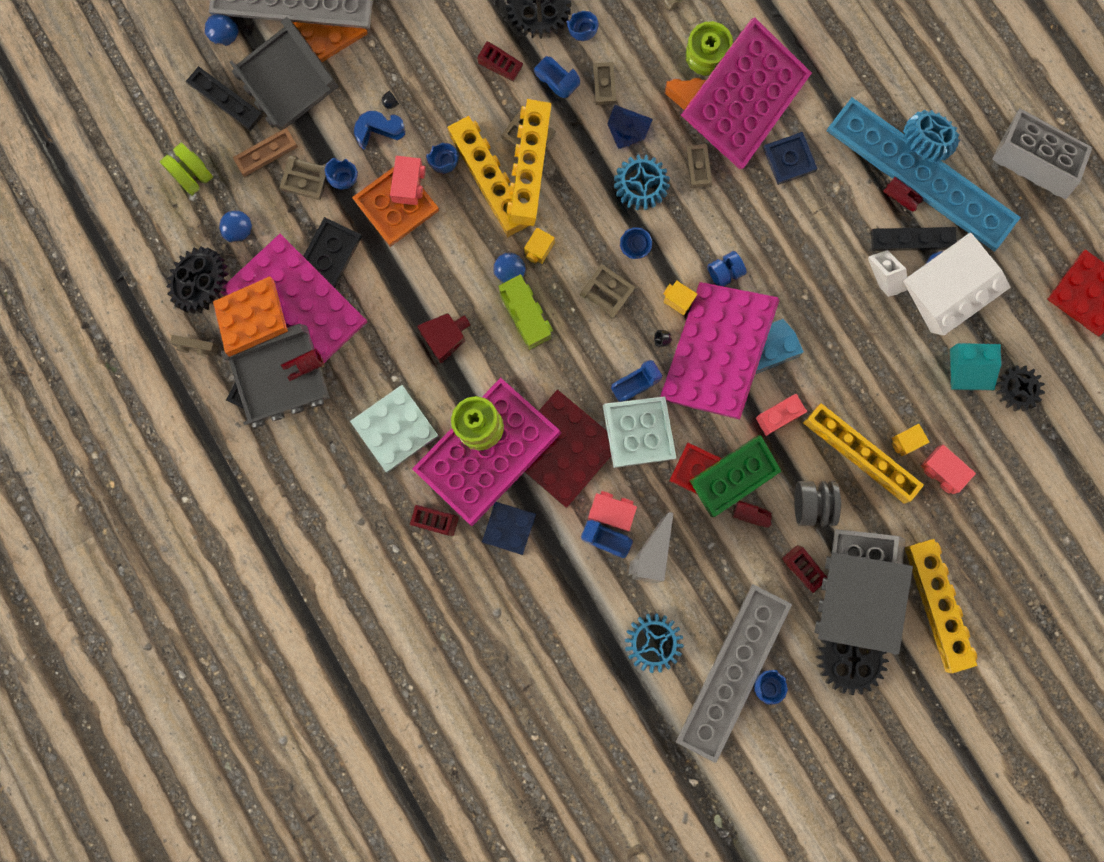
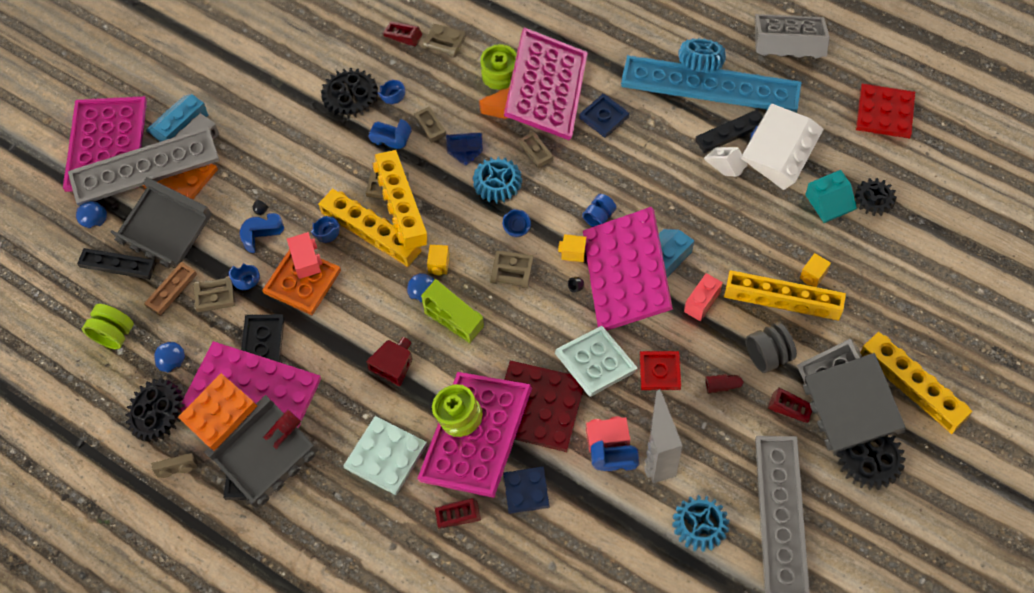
camera: 25 degrees left, 20 degrees down
dark red slope [477,41,523,82] -> none
blue animal [611,360,663,402] -> none
green plate [690,435,782,517] -> none
blue hair [754,670,788,705] -> none
dark red hinge [883,176,923,212] -> none
coral brick [920,444,976,494] -> none

